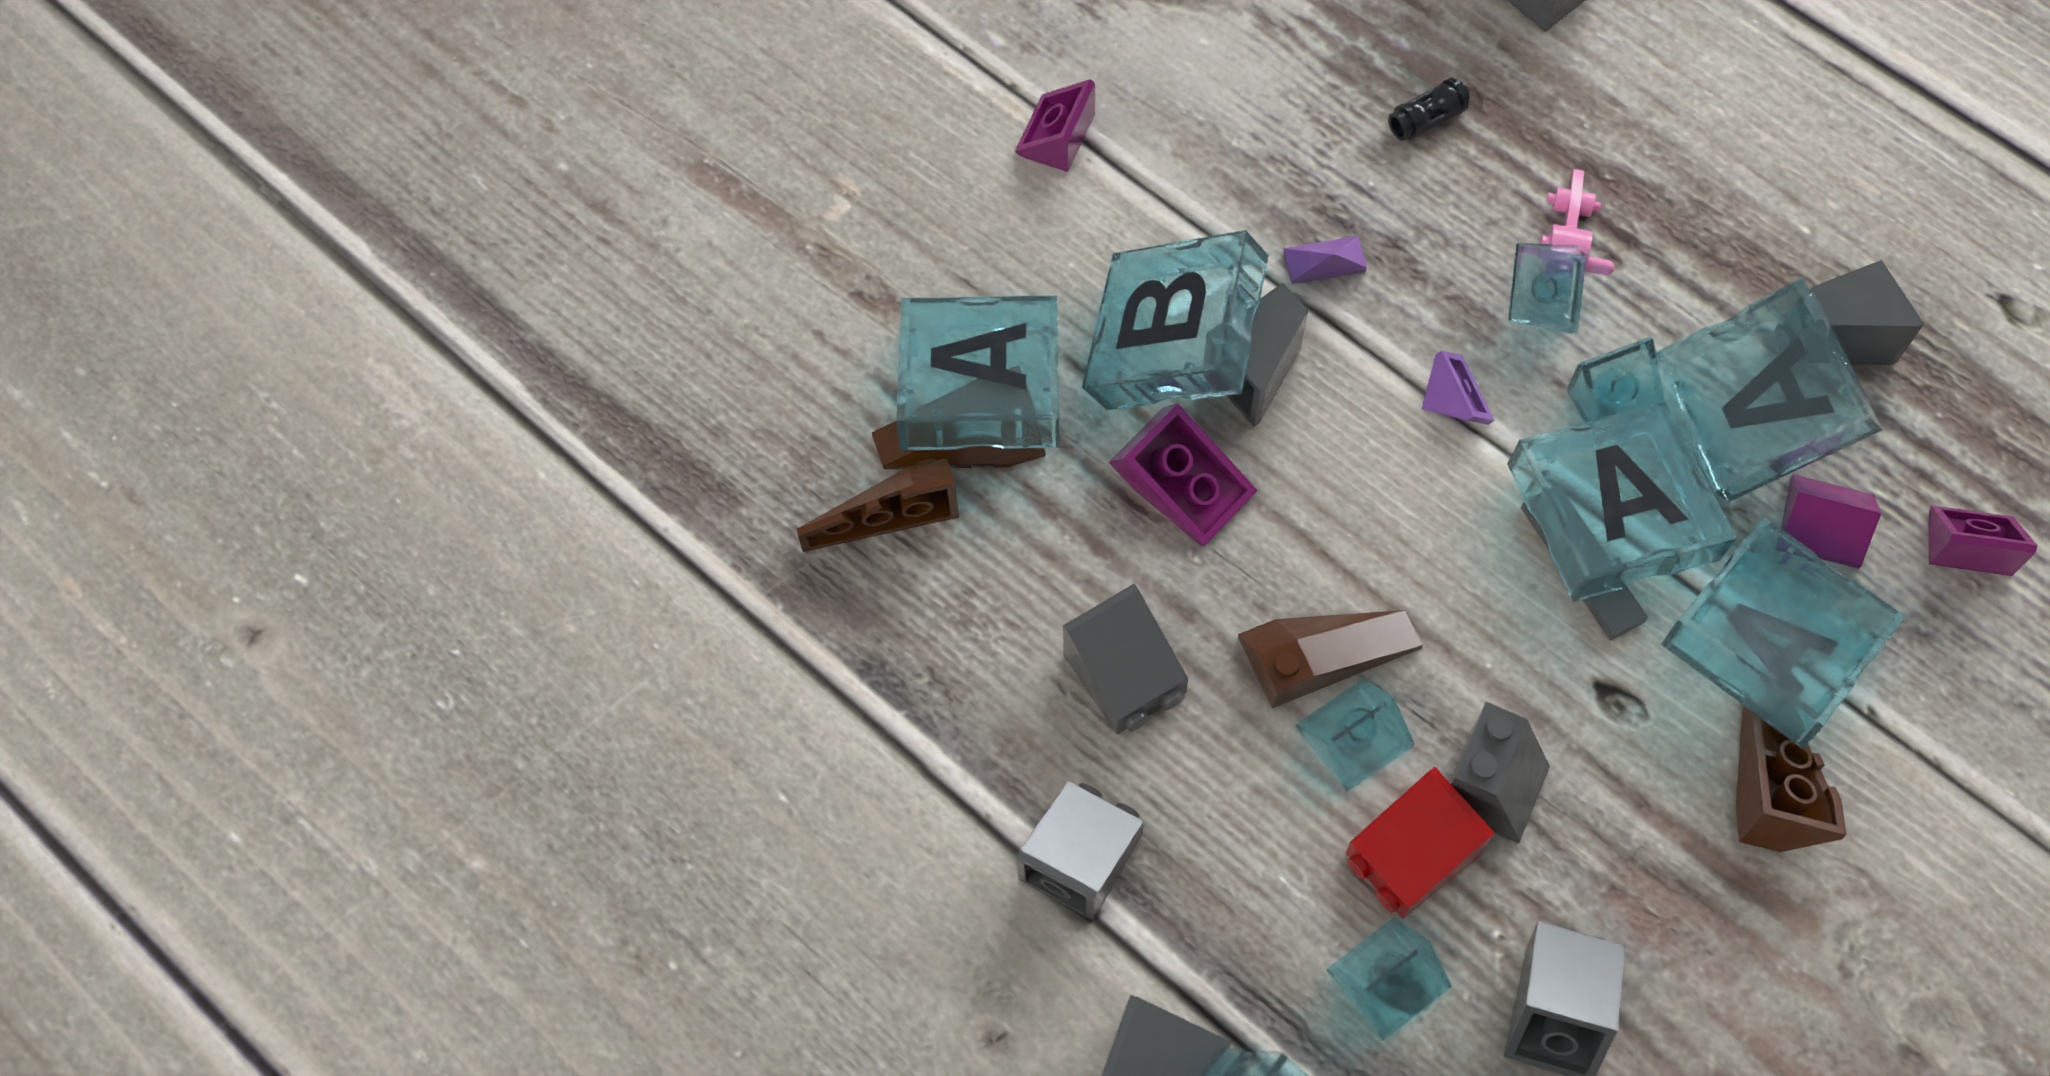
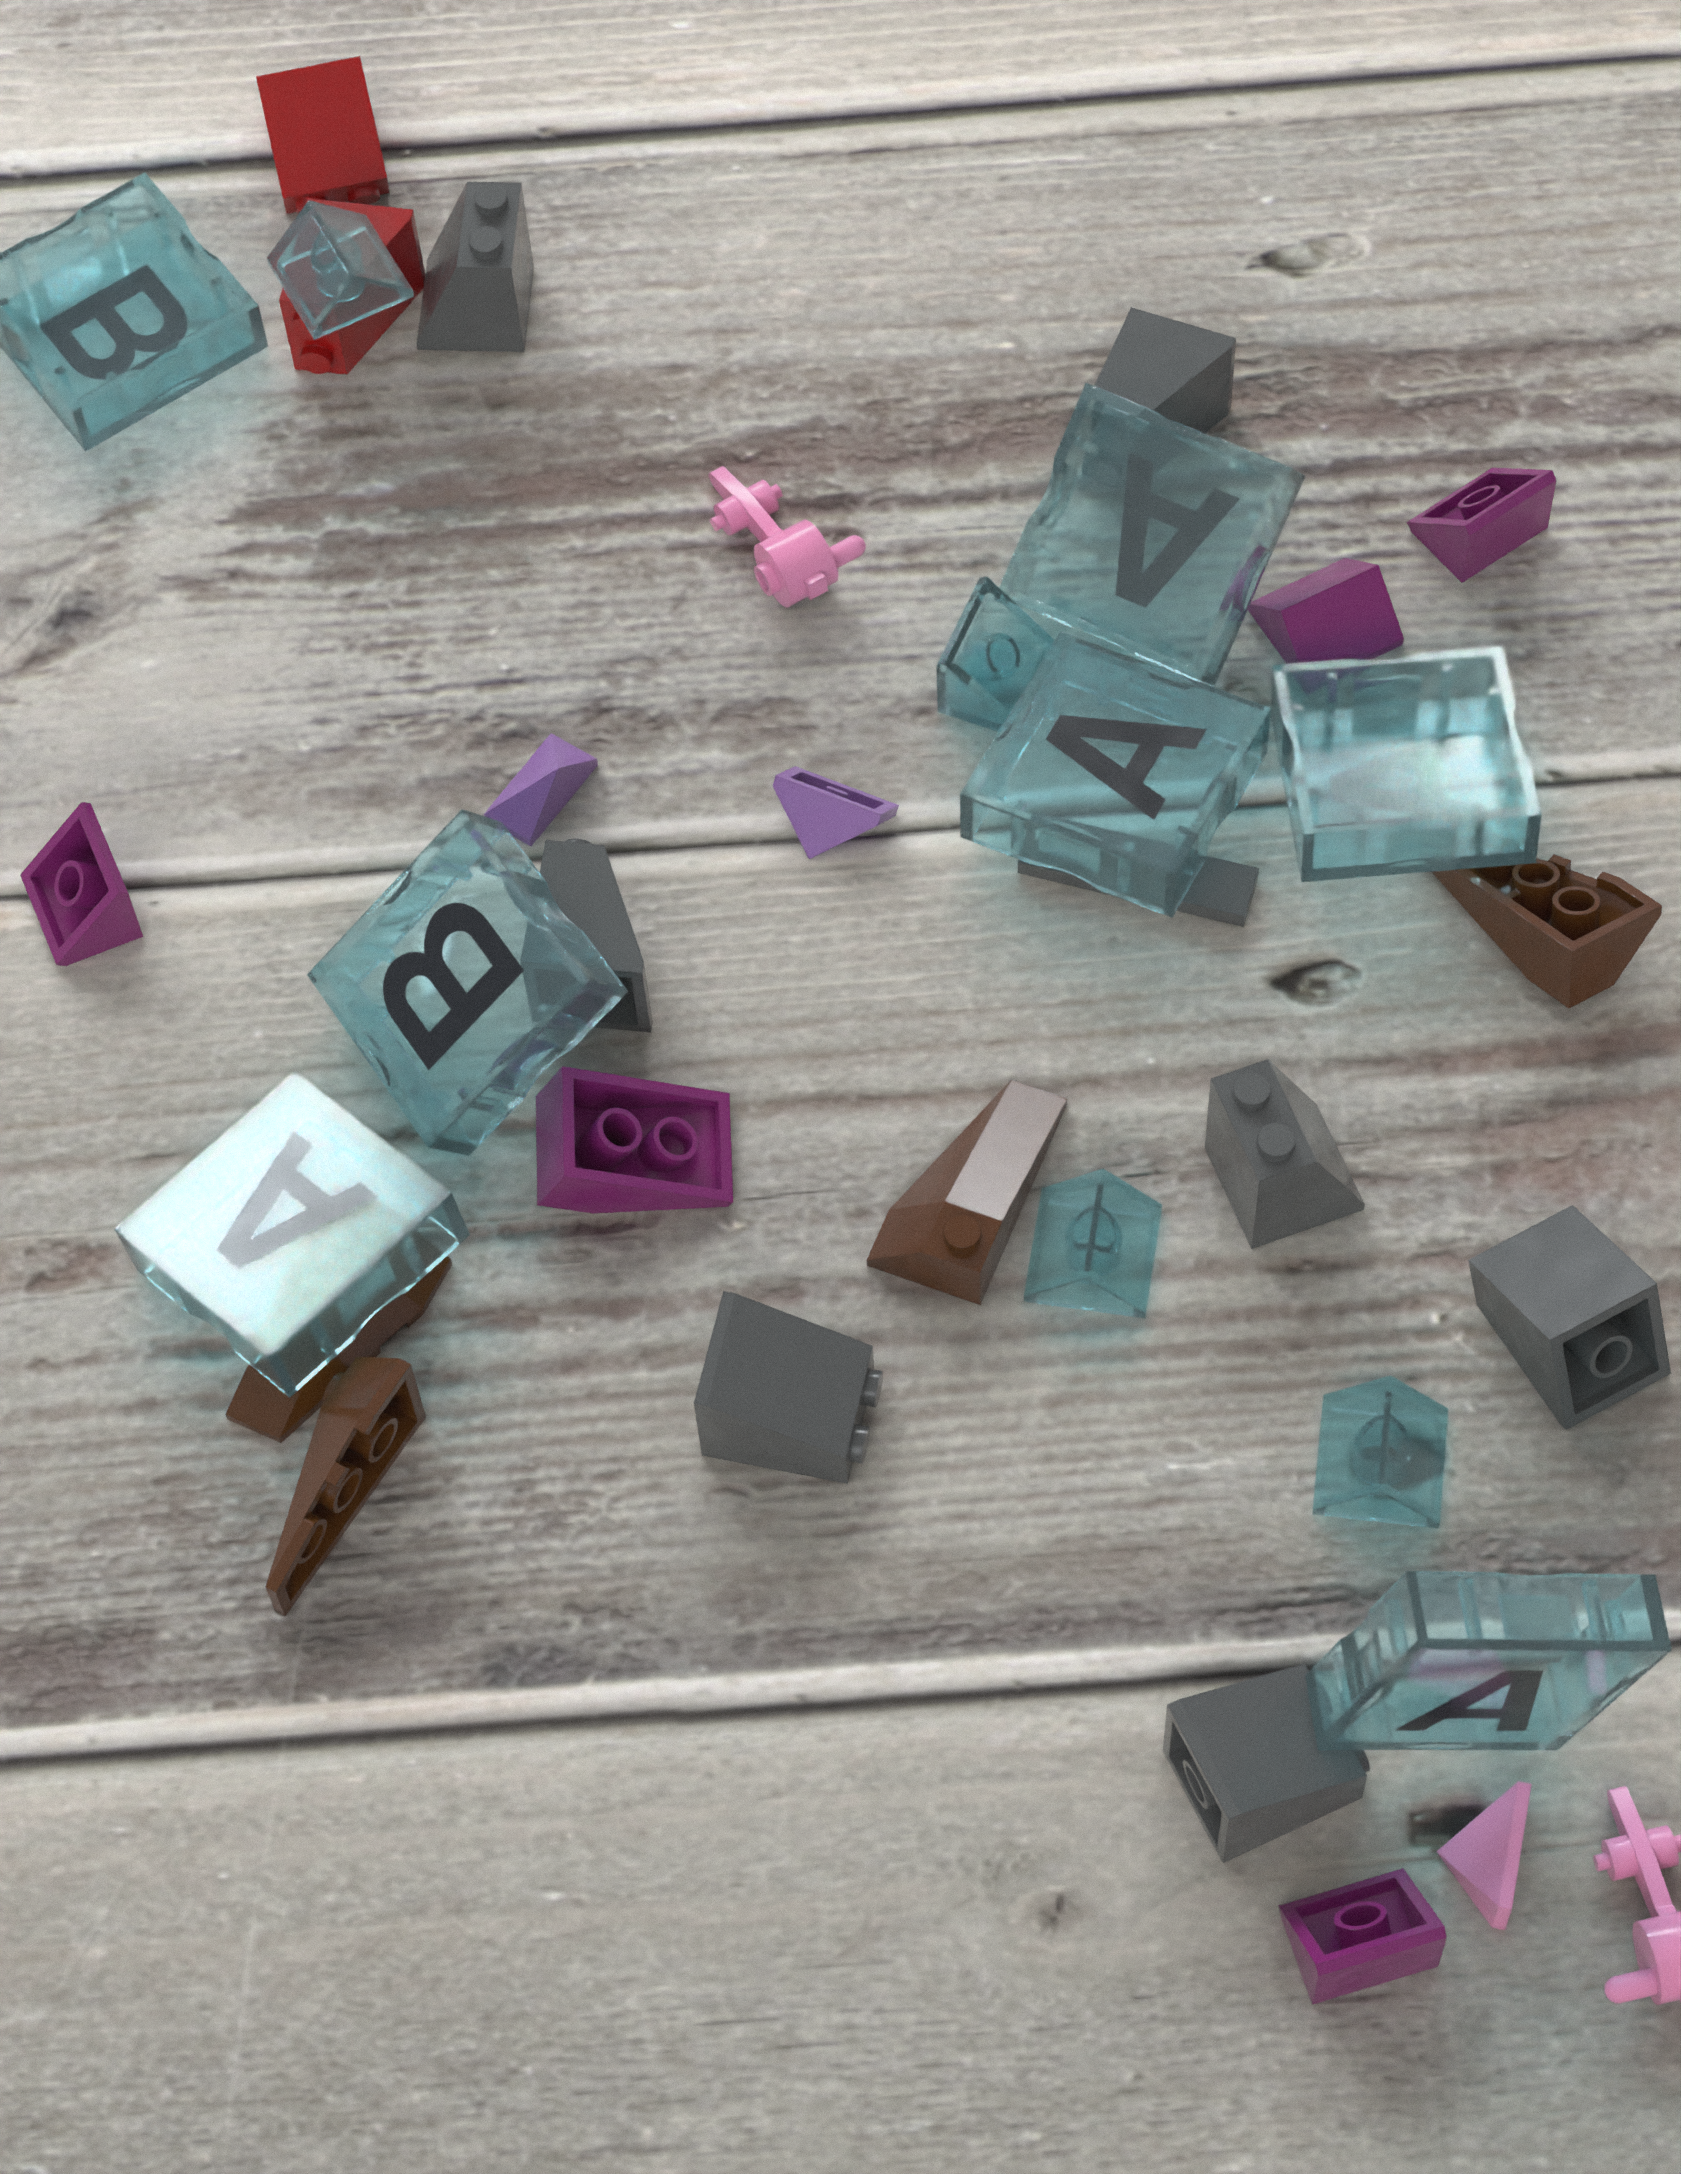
camera: 45 degrees left, 5 degrees down
slope [1016,781,1144,921] -> none
red slope [1346,766,1495,919] -> none
black piece [1388,78,1470,141] -> none
clear light blue slope [1508,243,1587,334] -> none

